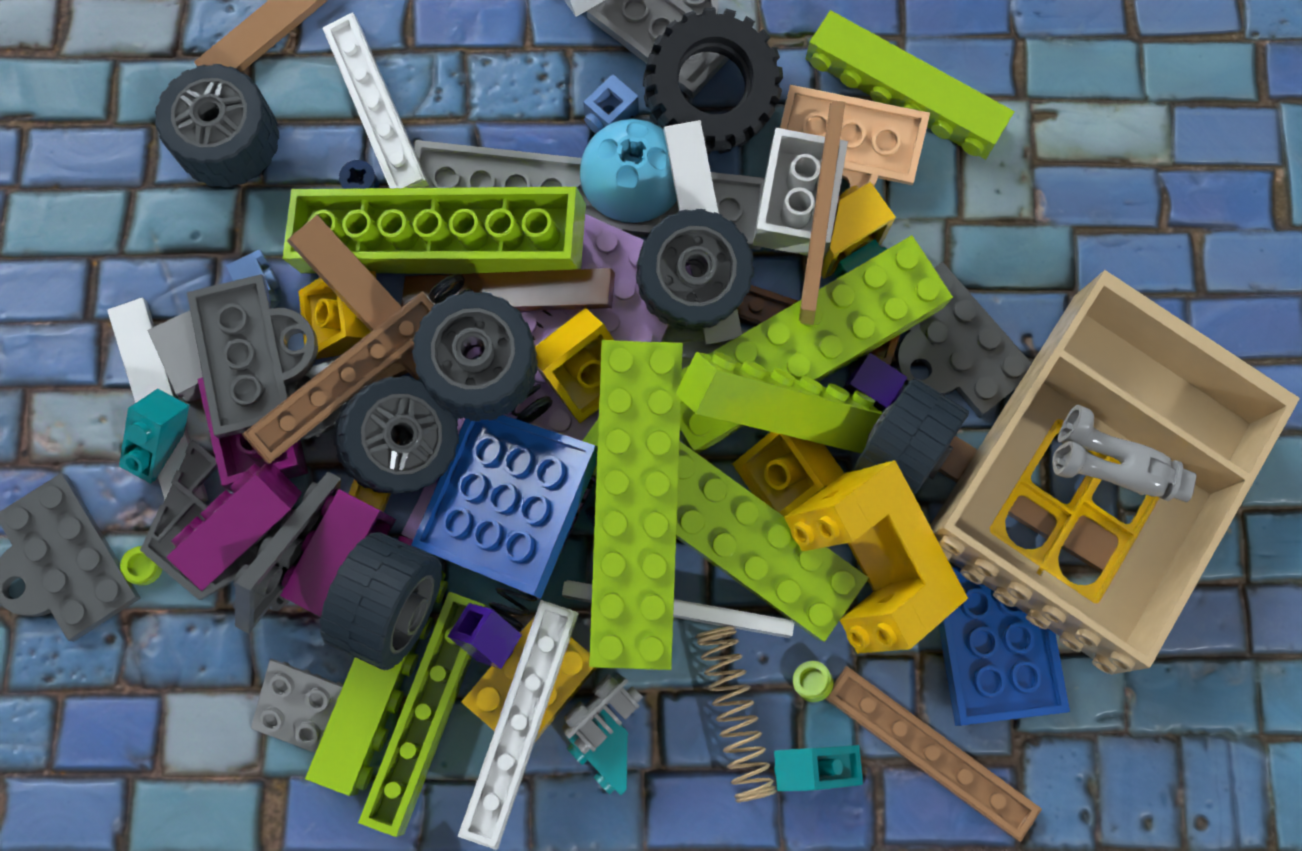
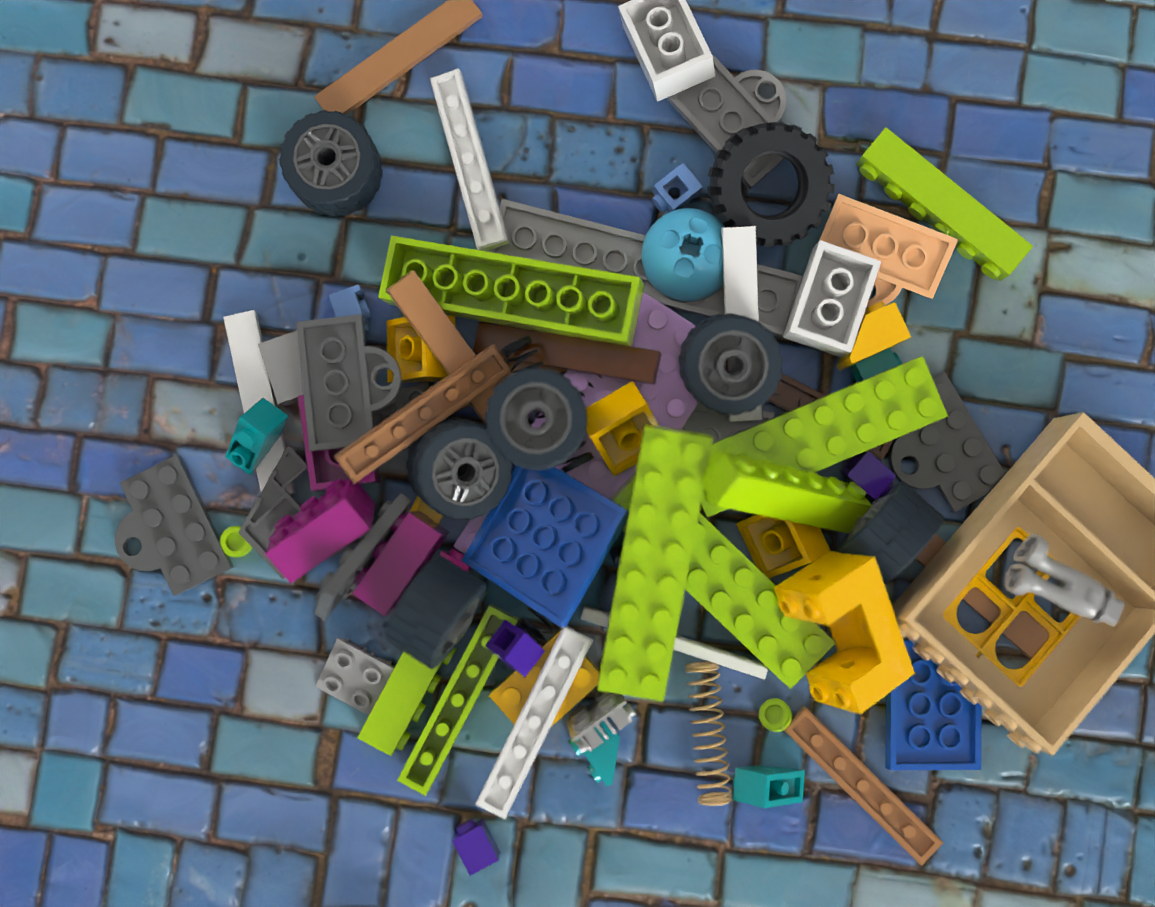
camera: 10 degrees right, 10 degrees up
dark blue wheel [339,160,380,189] -> none
medium nougat tile [799,100,845,325] -> none

